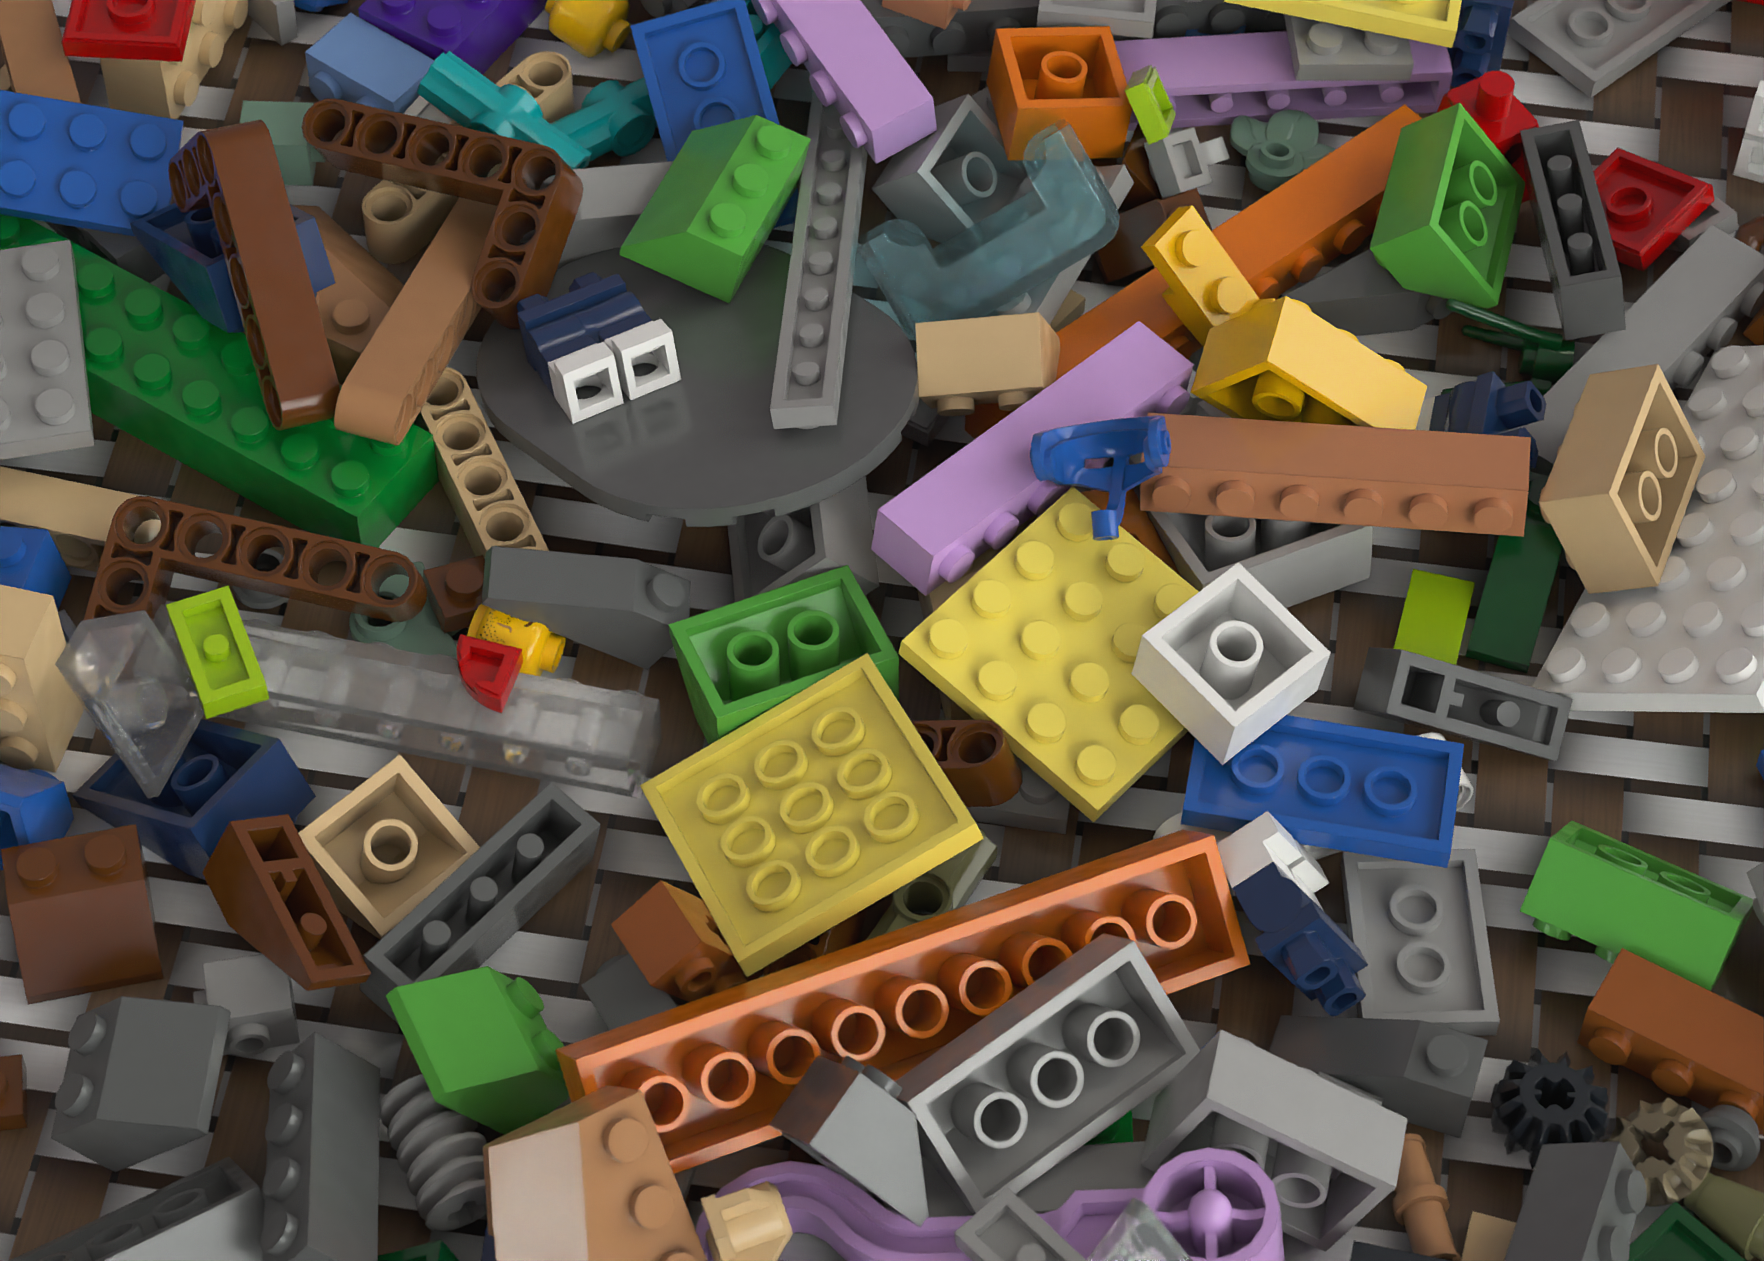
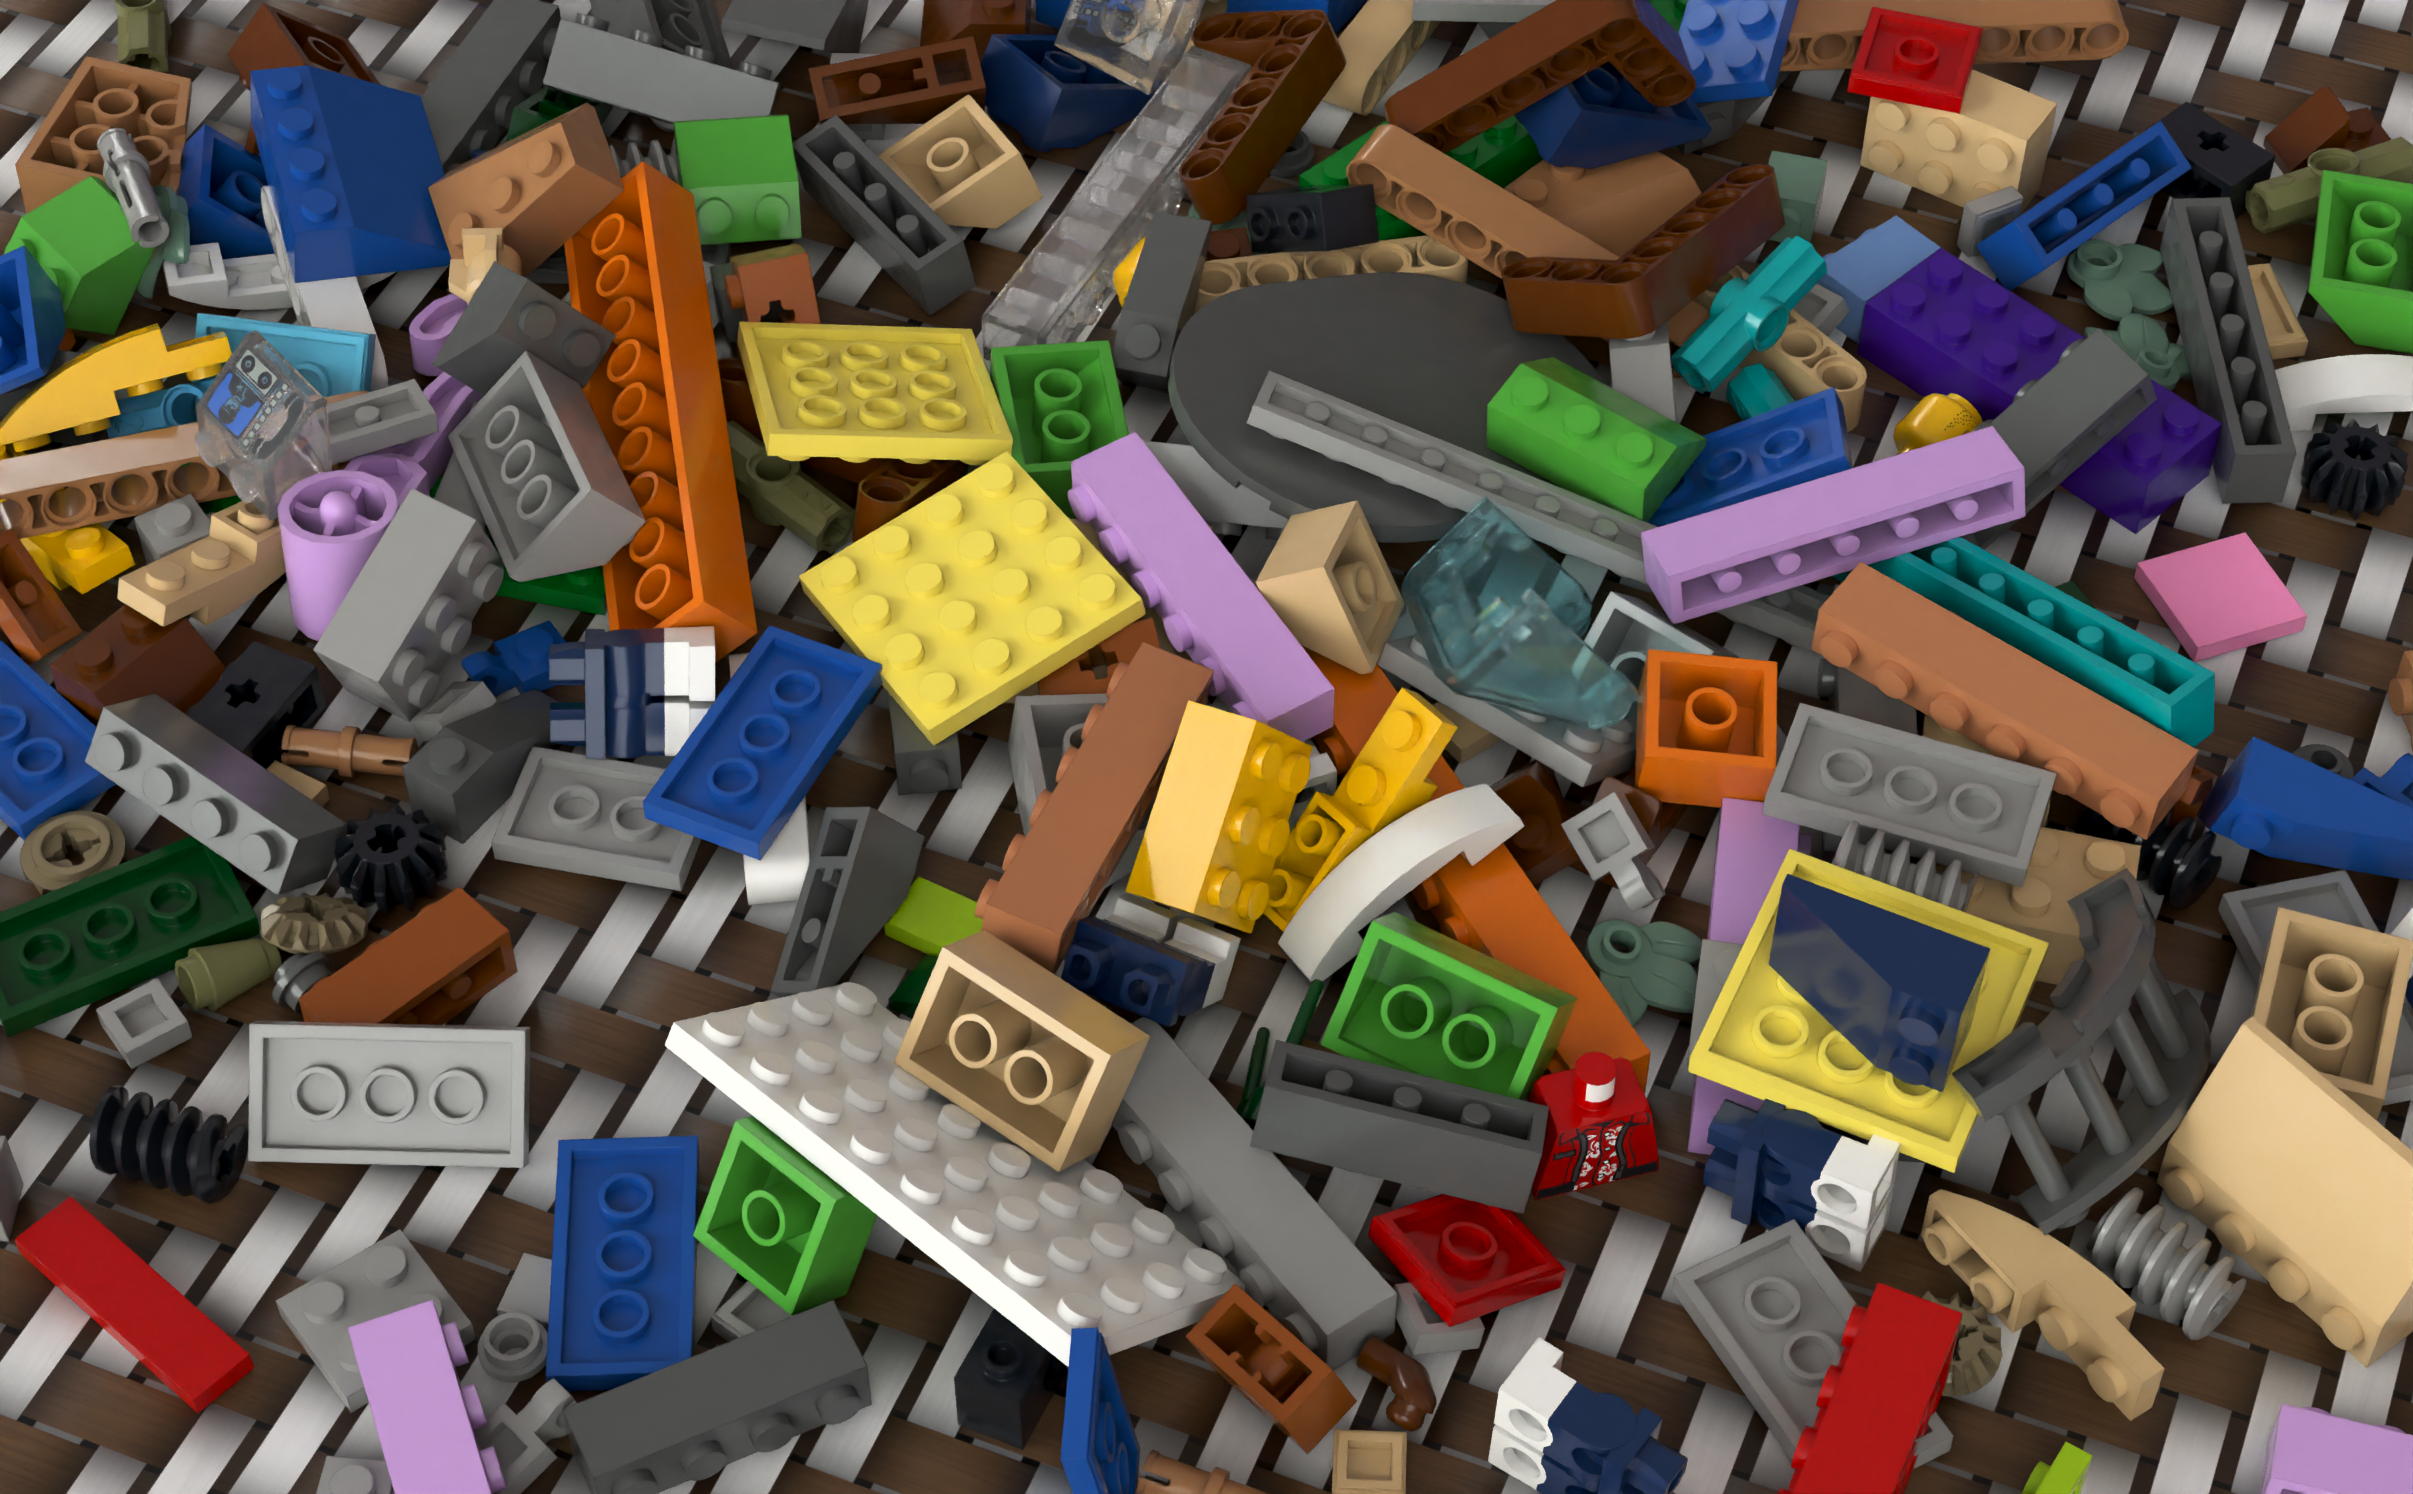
camera: 105 degrees right, 5 degrees down
lime plate [166,585,269,719] -> none
red tile [457,634,523,713] -> none
hips [517,272,681,424] -> none
blue helmet [1030,415,1171,541] -> none
lime tile [1125,65,1176,145] -> none
white brick [1132,562,1331,765] -> none
bright green slope [1520,820,1753,991] -> none
none -> black brick [1246,184,1379,252]
none -> white slope [1278,783,1524,983]

